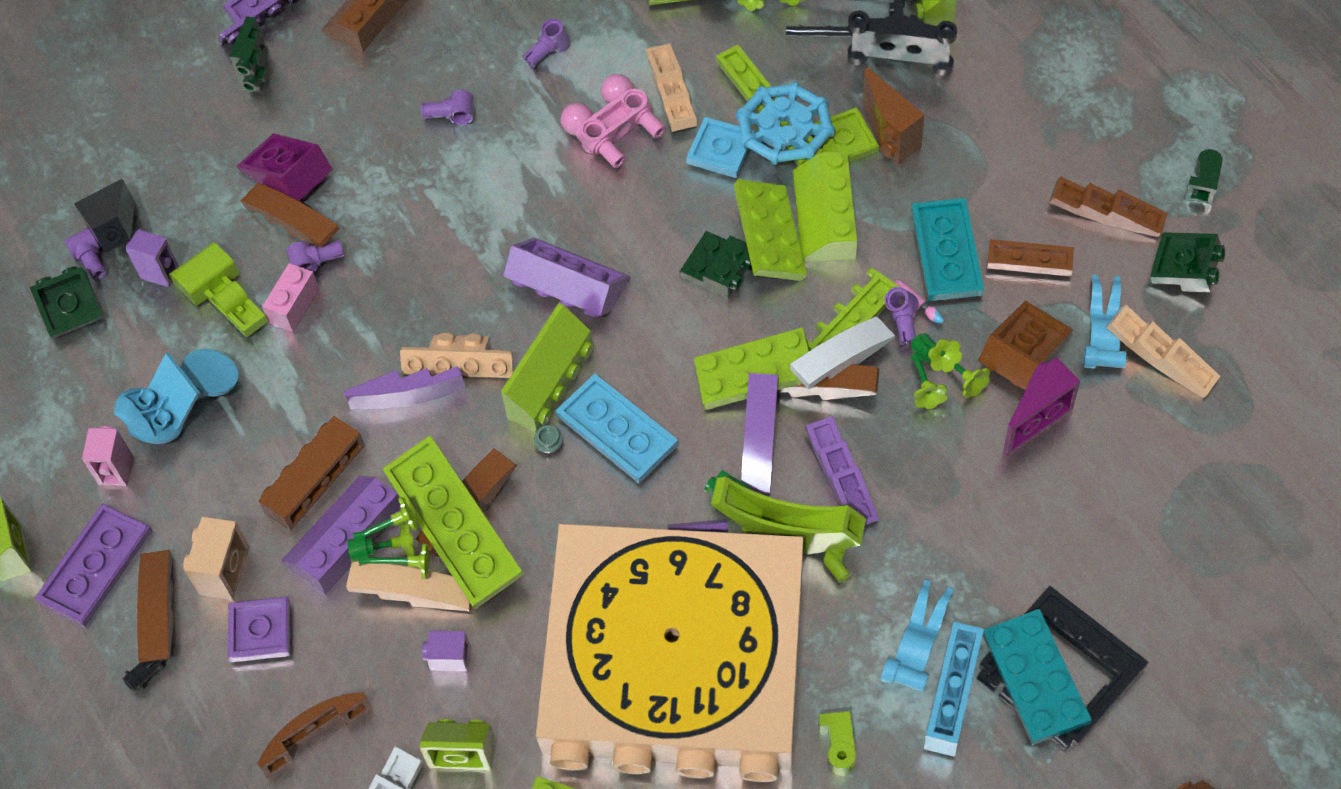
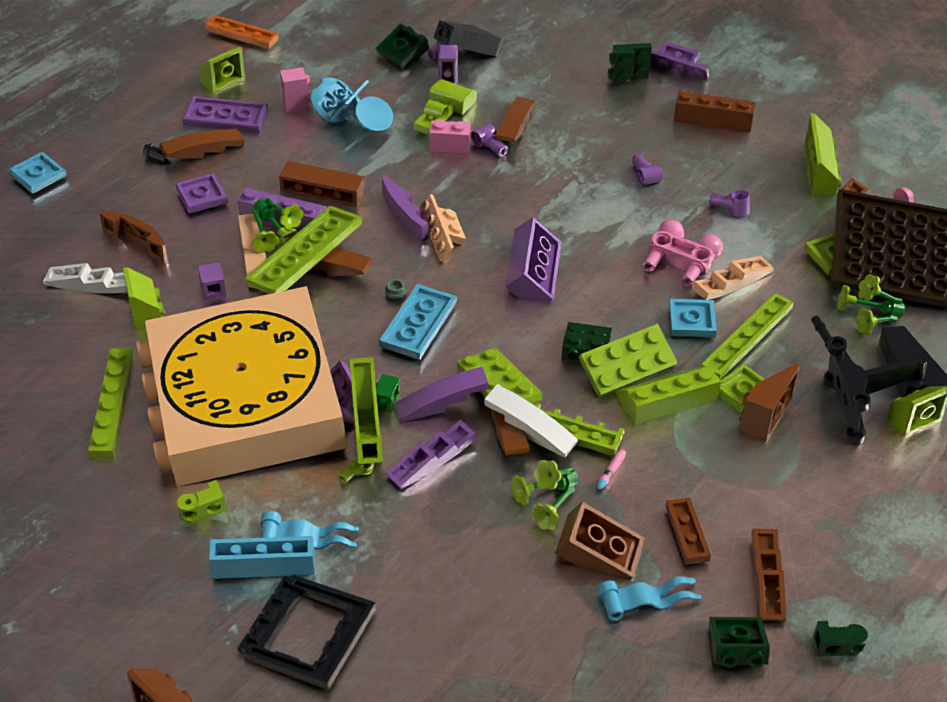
camera: 65 degrees right, 15 degrees down
light nougat brick [183,517,249,600] -> none
magenta slope [237,133,333,201] -> none
lime slope [501,303,594,432] -> none
medium azure plate [735,81,835,165] -> none
medium lavender pin [885,287,919,345] -> none
teal plate [911,198,984,301] -> none
teal plate [983,609,1092,745] -> none
magenta slope [1003,357,1080,456] -> none
light nougat slope [1106,305,1220,398] -> none

